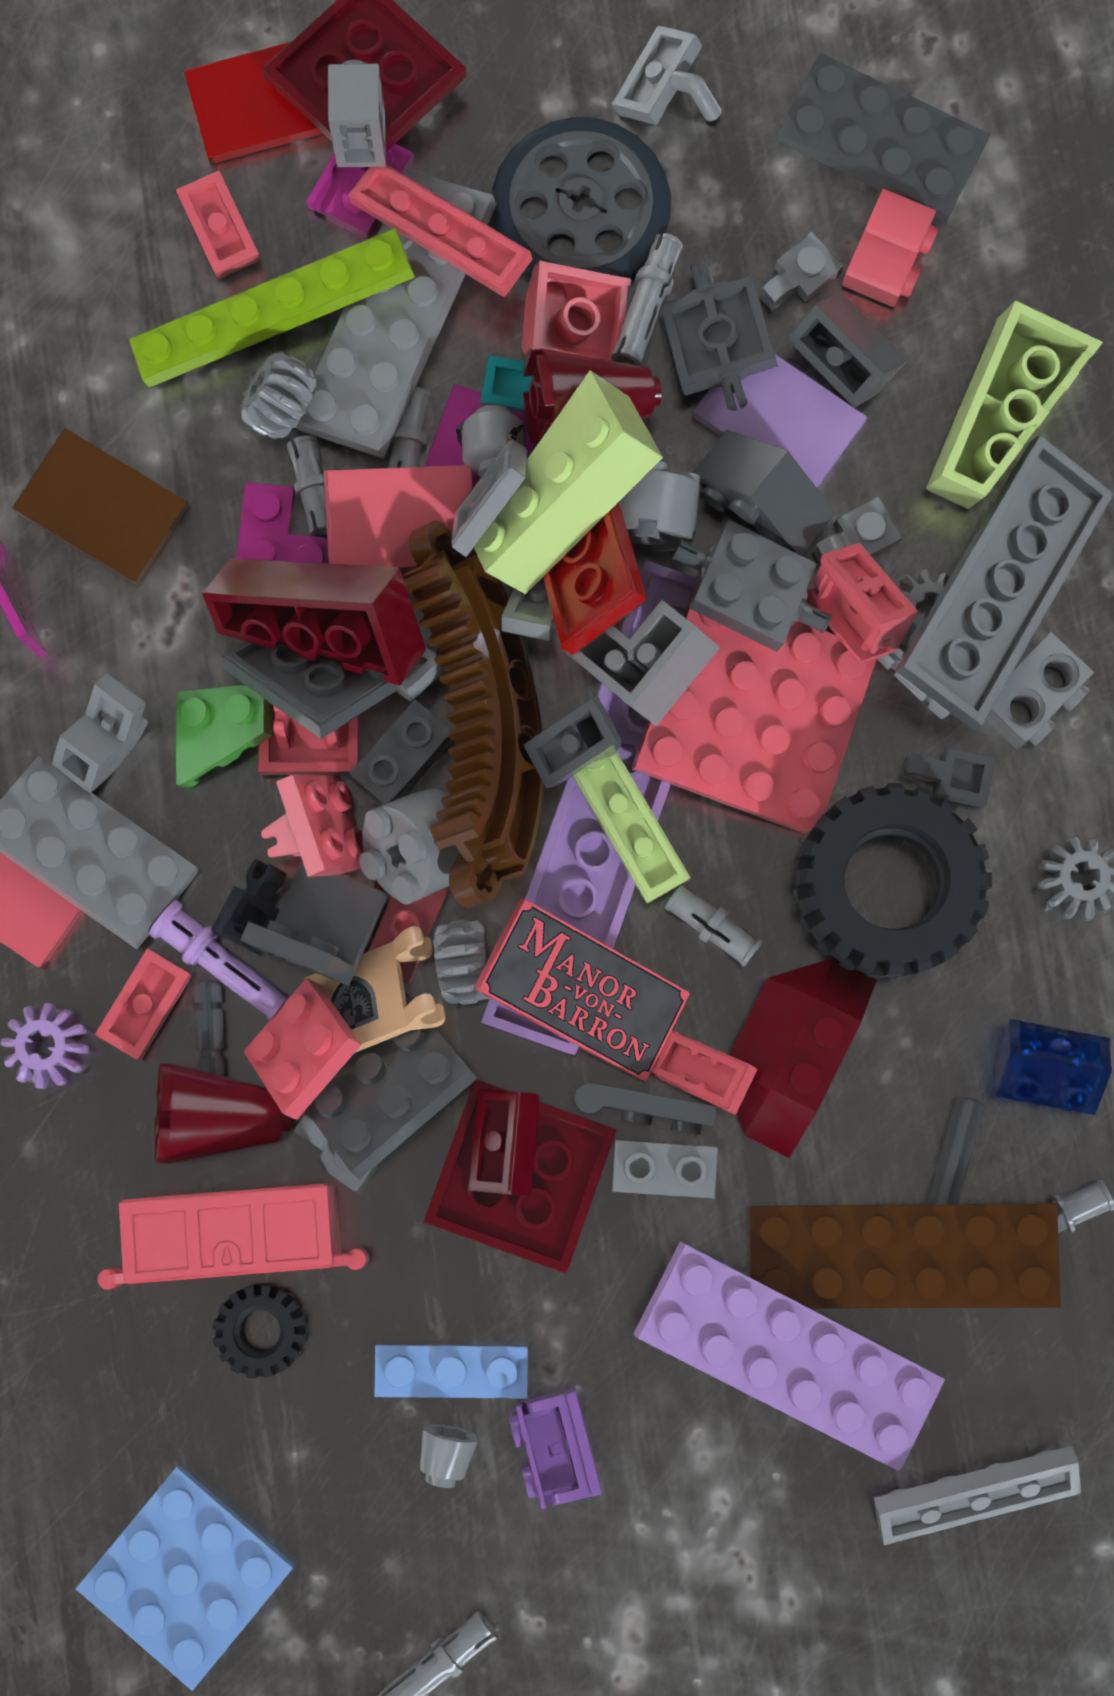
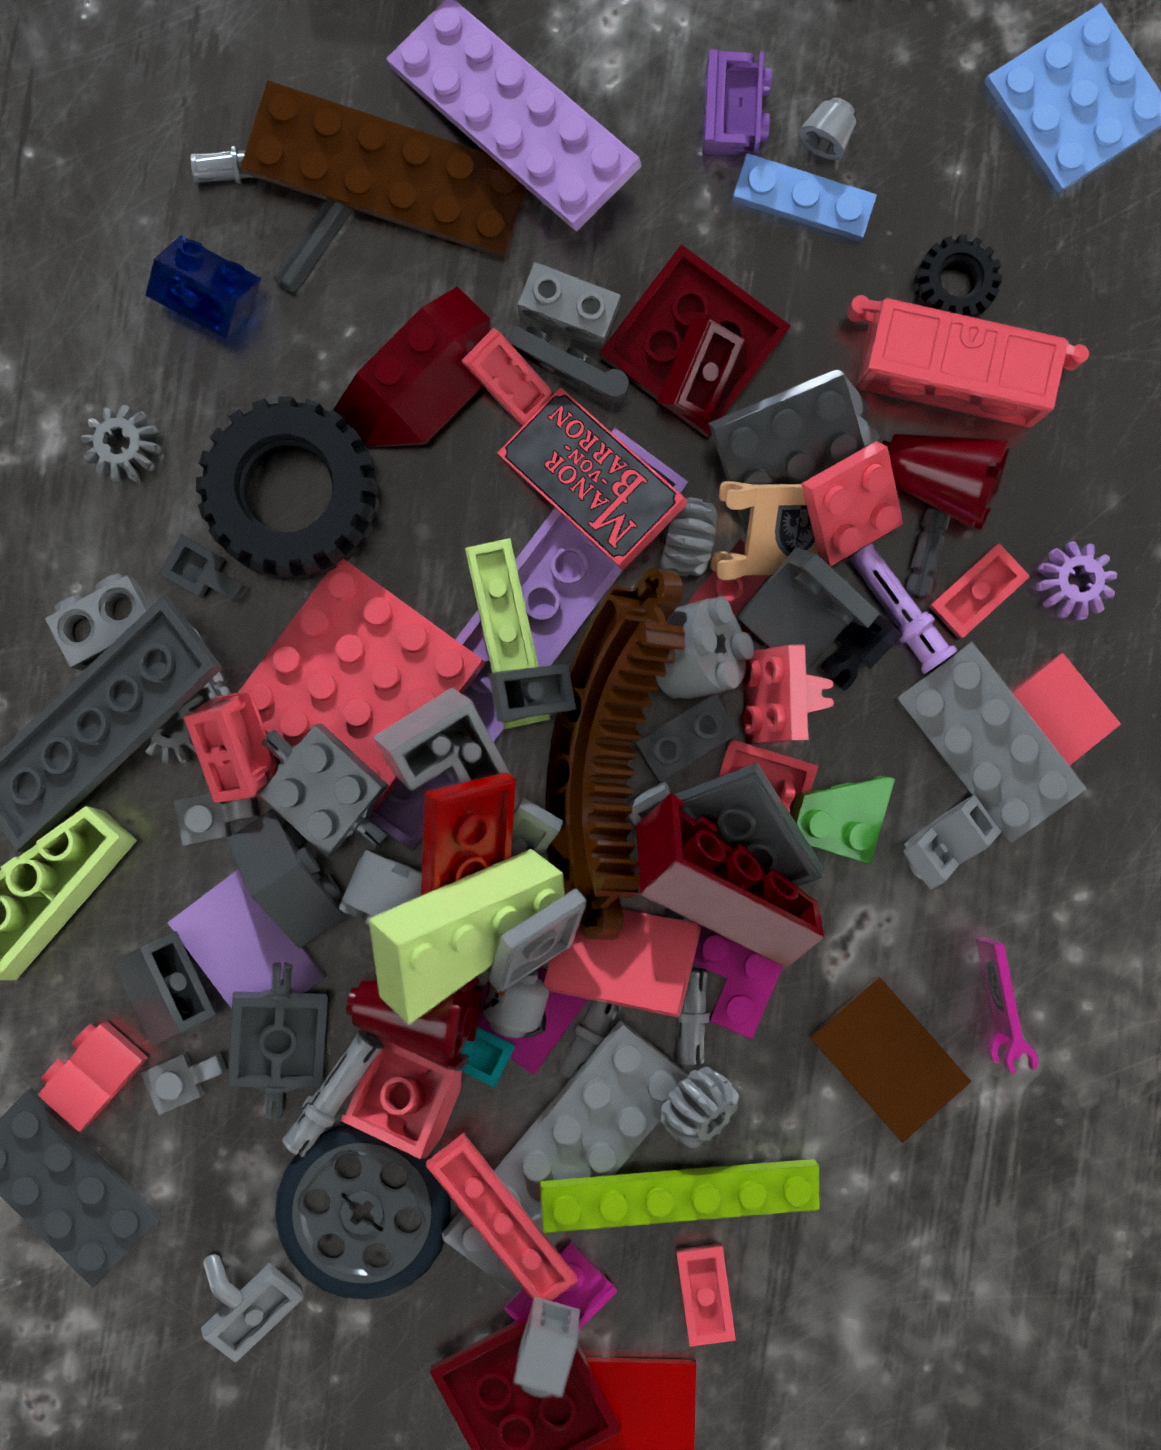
camera: 165 degrees left, 5 degrees up
light grey pin [665,883,764,967] -> none

